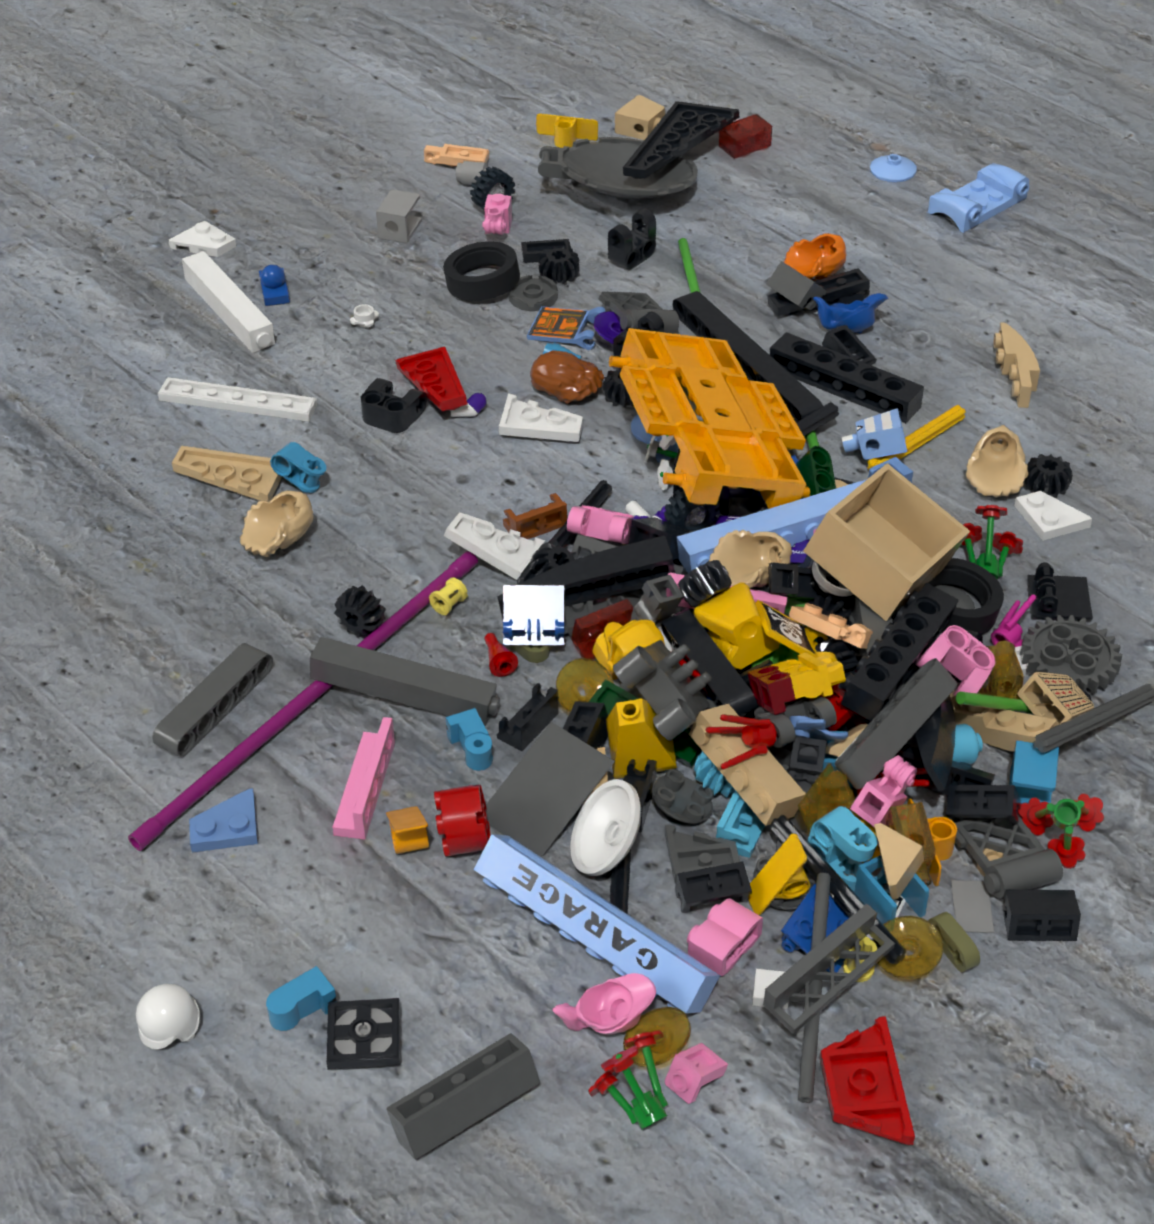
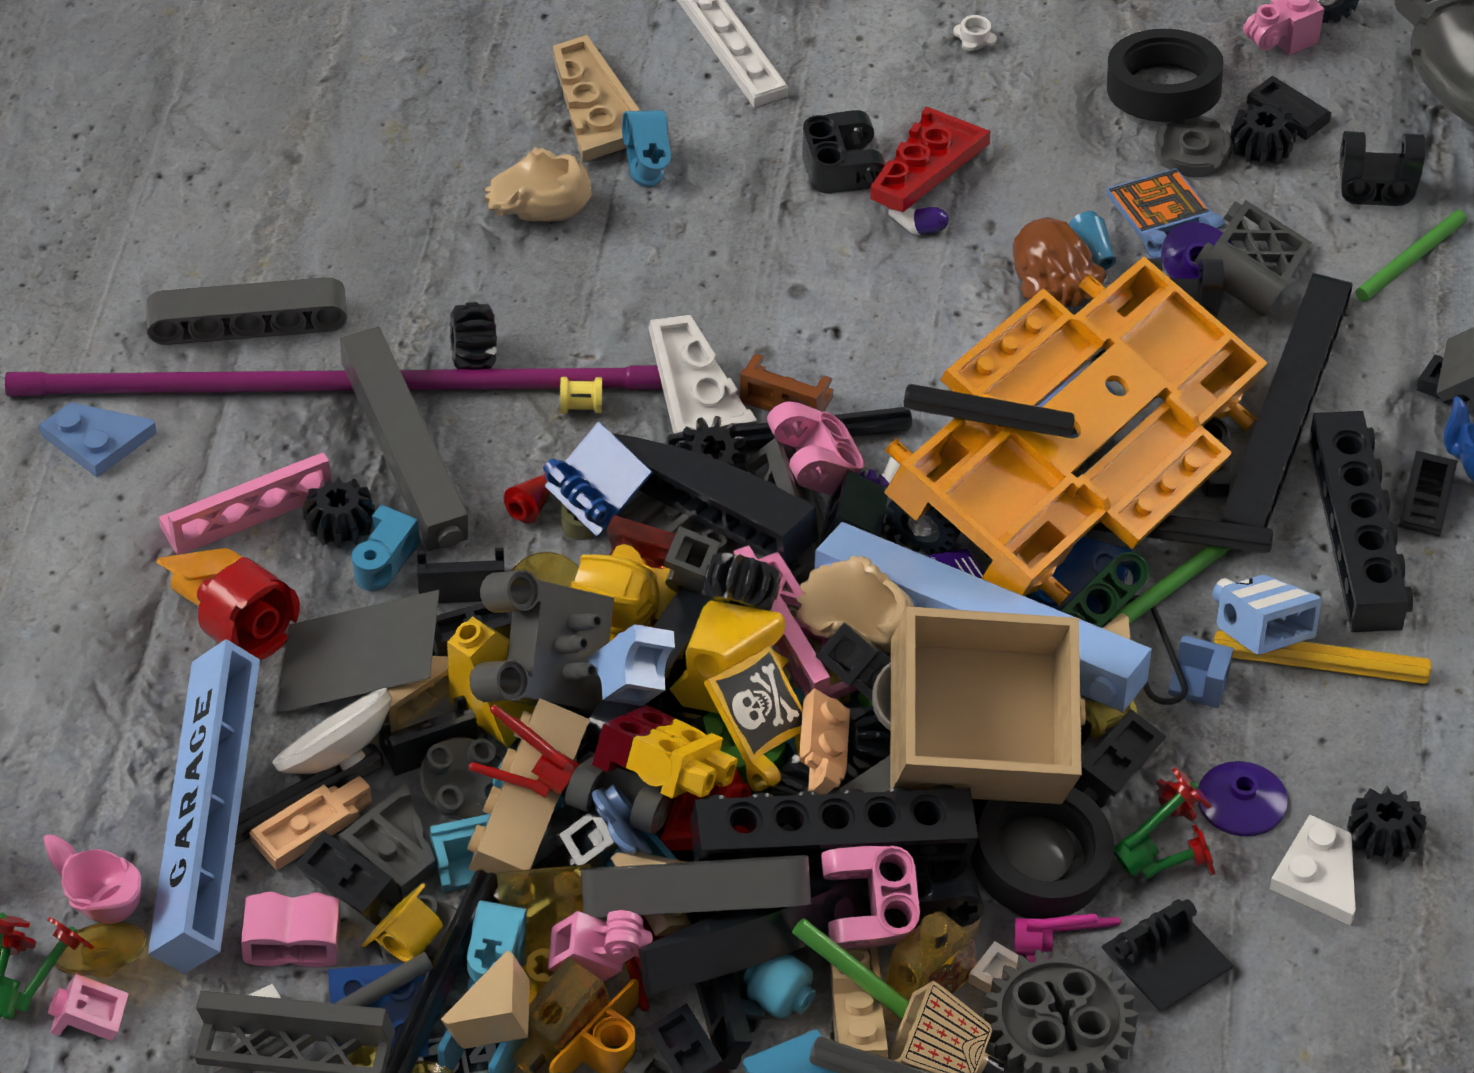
camera: 50 degrees right, 5 degrees up
white wing [499,393,583,442] -> none
tan piece [966,425,1029,498] -> none
none -> light nougat hinge [249,775,373,871]
none -> black gear [302,476,375,549]
none -> light blue brick [588,624,675,706]
none -> black axle [903,384,1075,438]
none -> dark purple dish [1197,761,1288,836]

